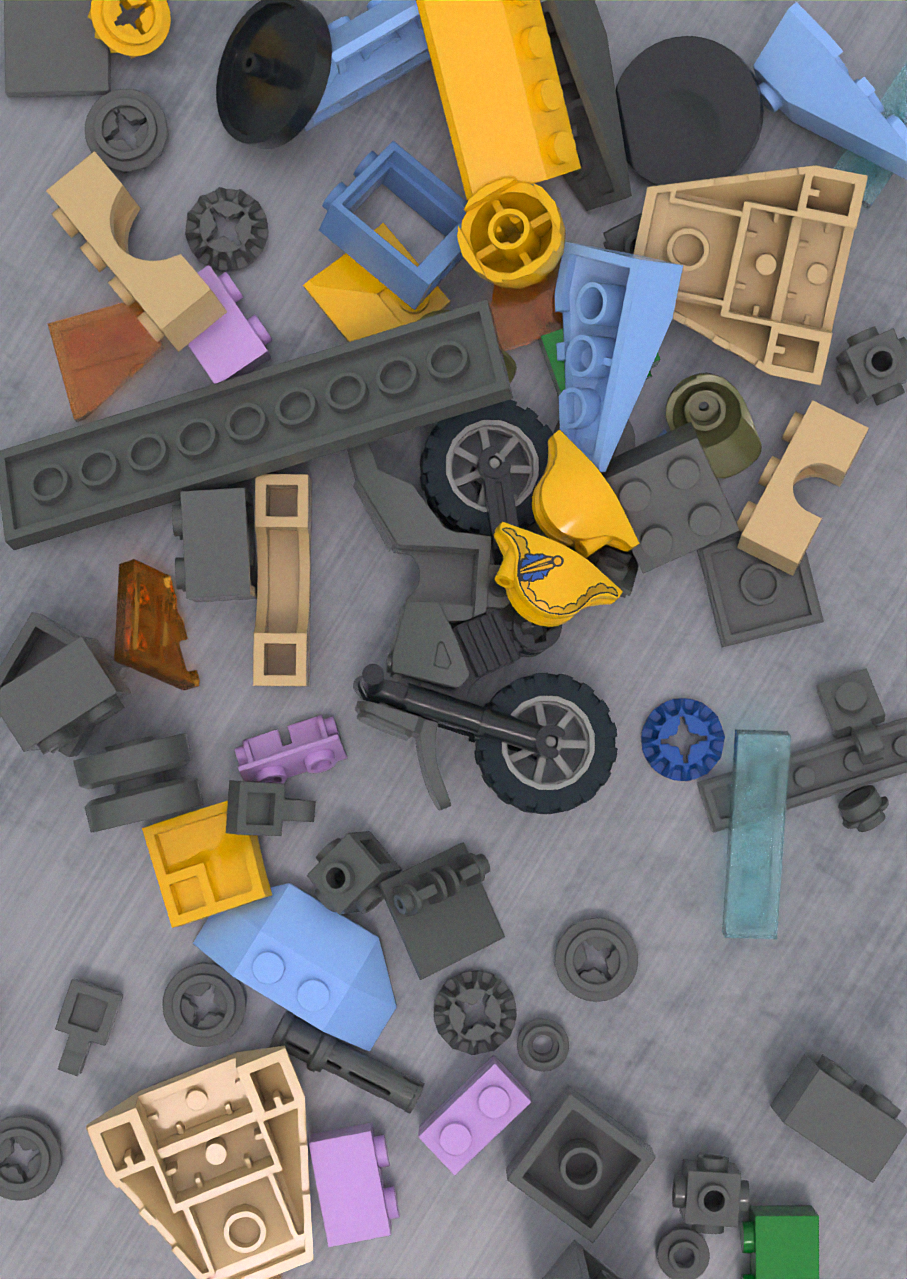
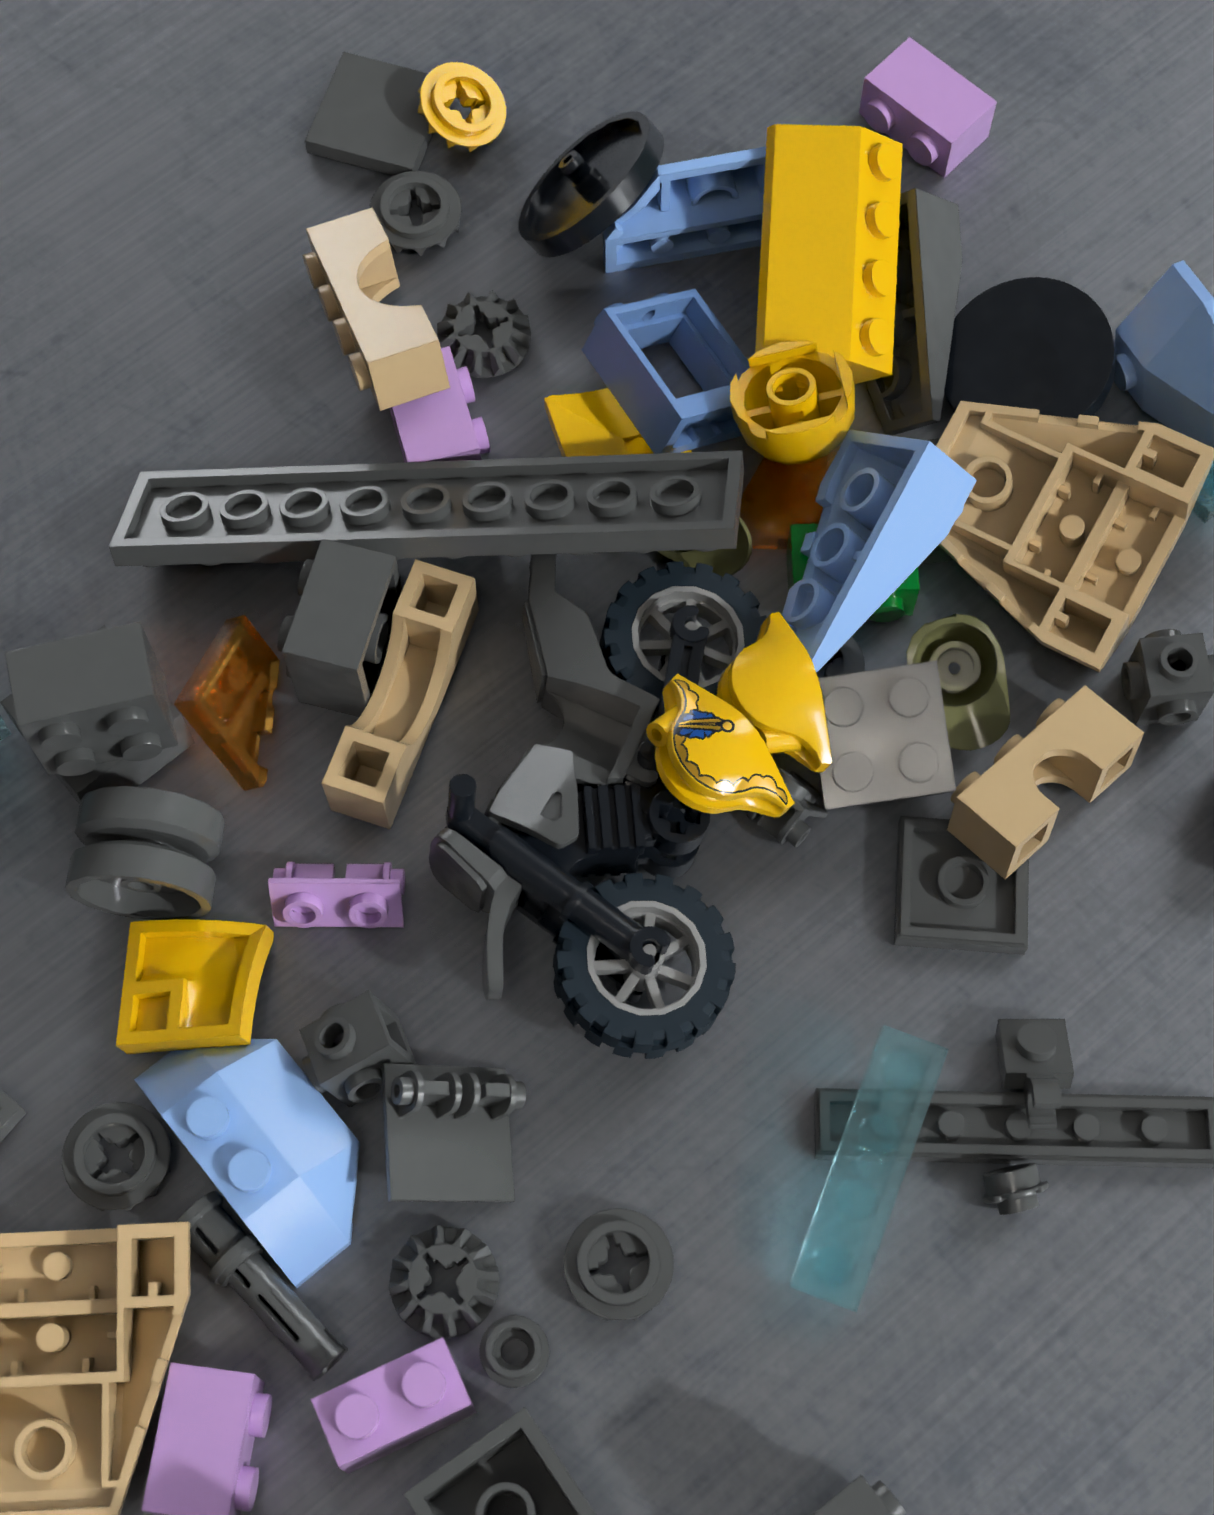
camera: 20 degrees right, 20 degrees down
clear orange wing [48,301,164,422] -> none
dark grey plate [226,780,316,836] -> none
blue gear [641,698,725,781] -> none

